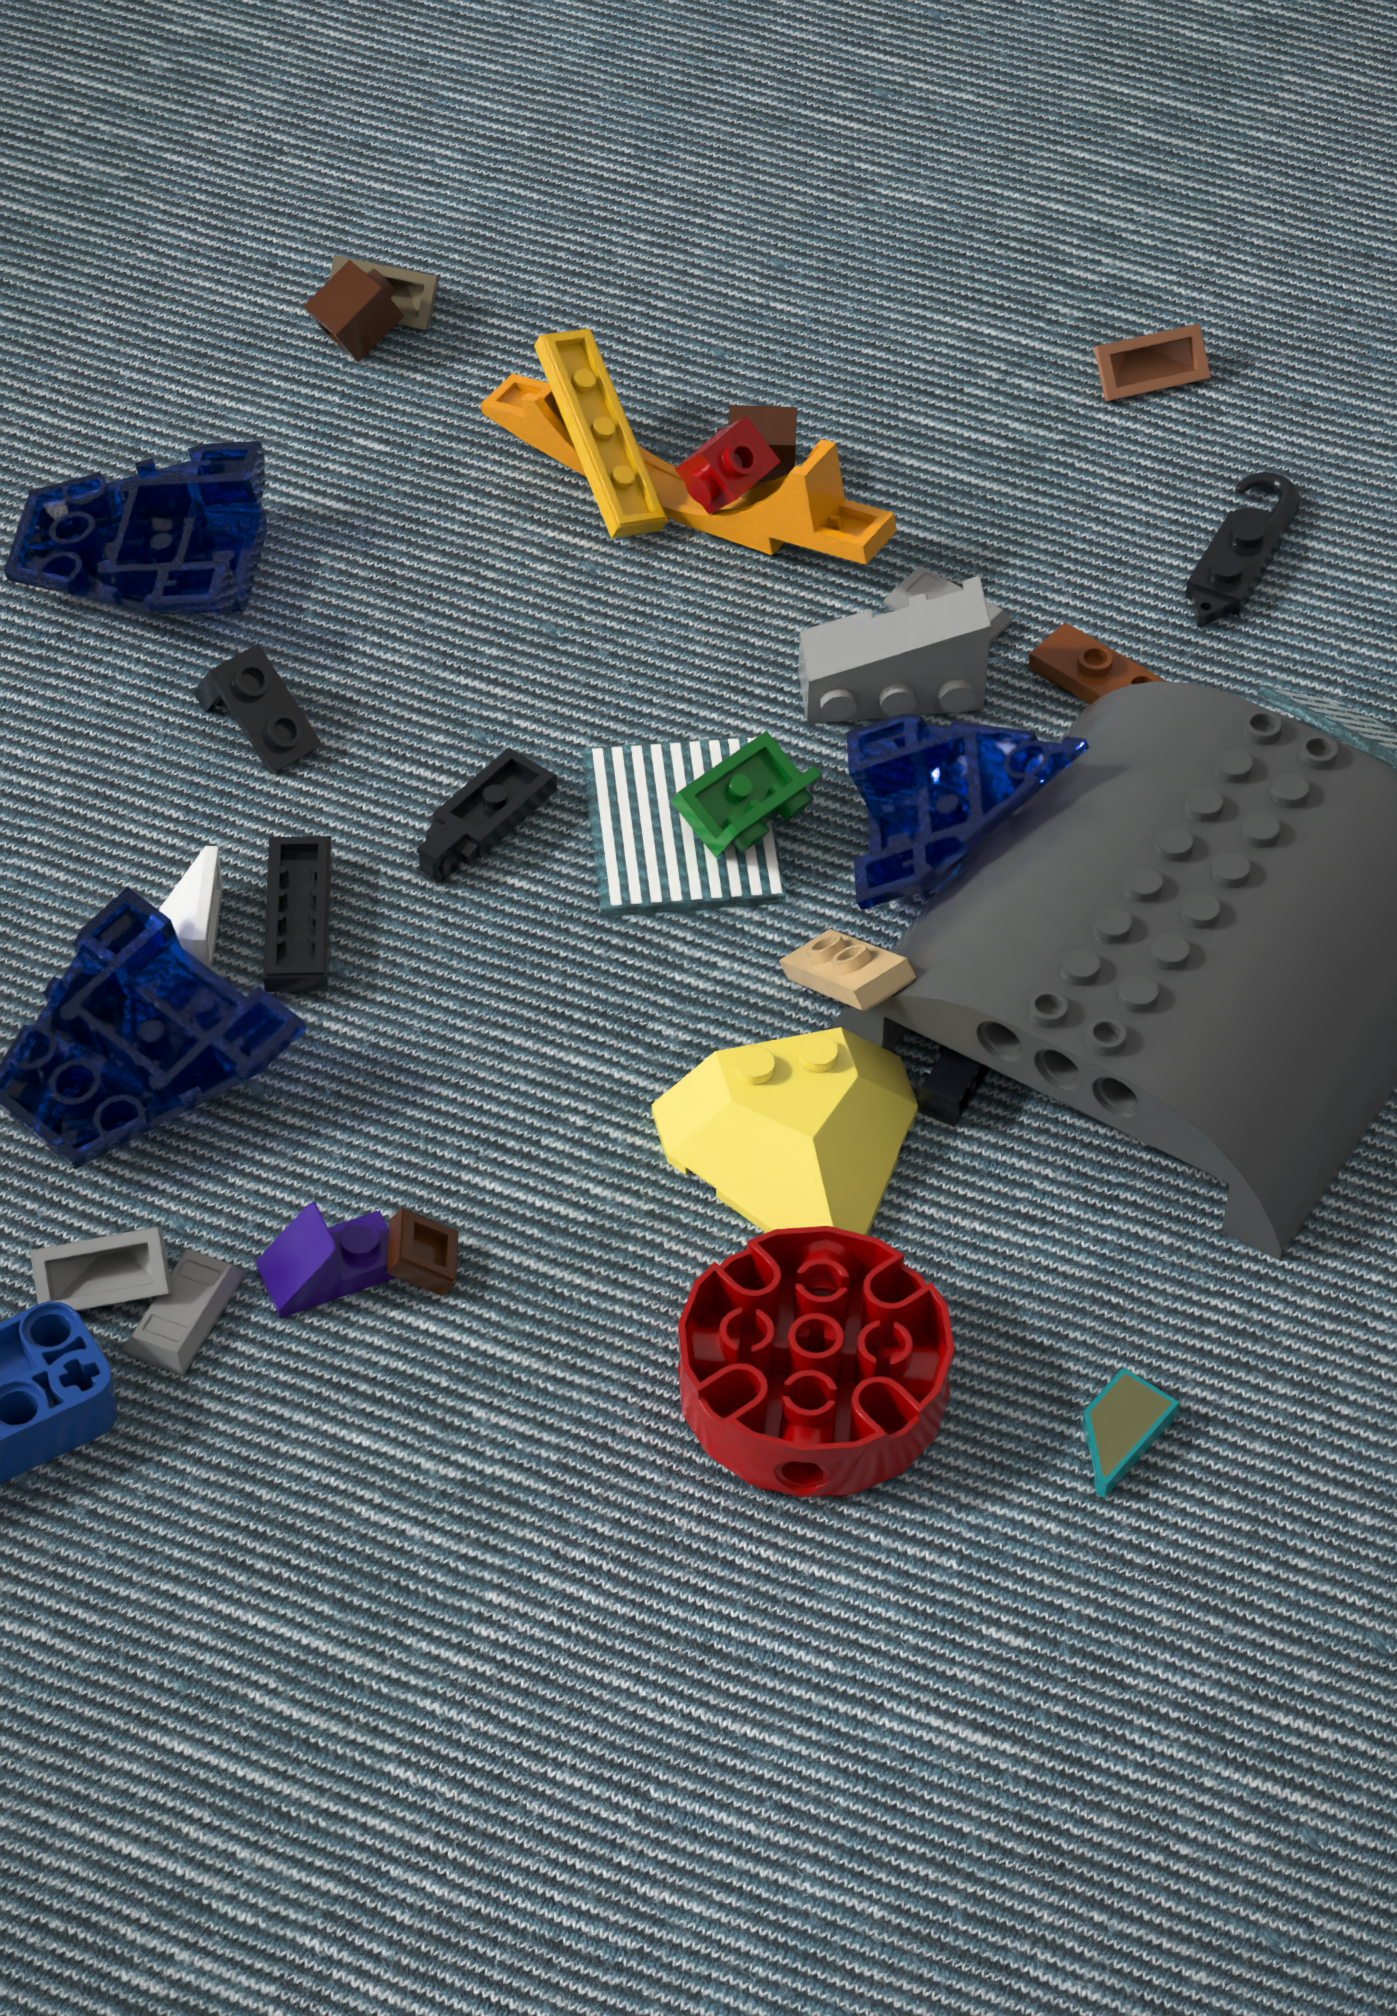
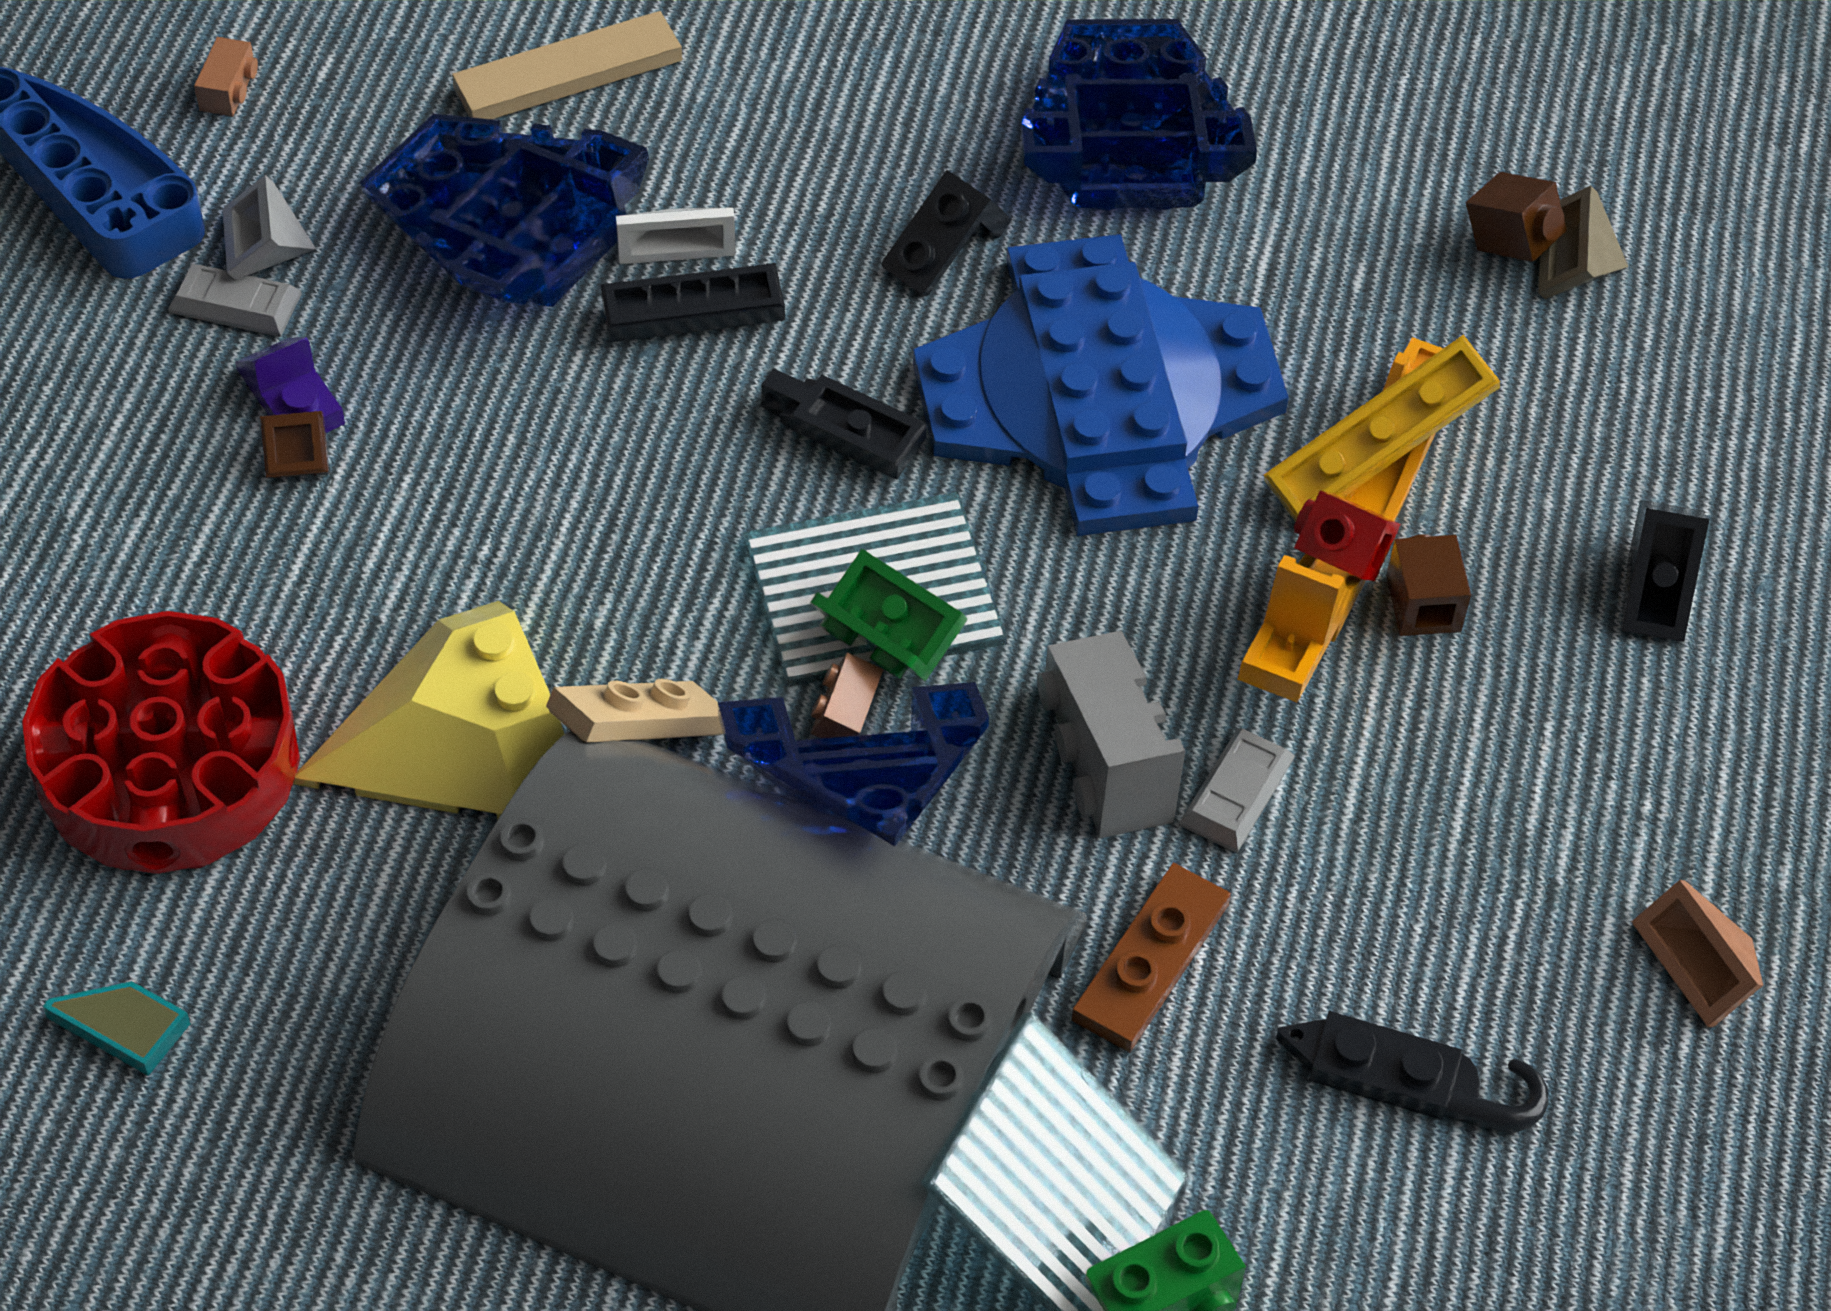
camera: 80 degrees right, 5 degrees up
none -> nougat piece [811,652,883,751]
none -> blue plate [913,234,1289,536]
none -> black slope [1621,500,1710,642]

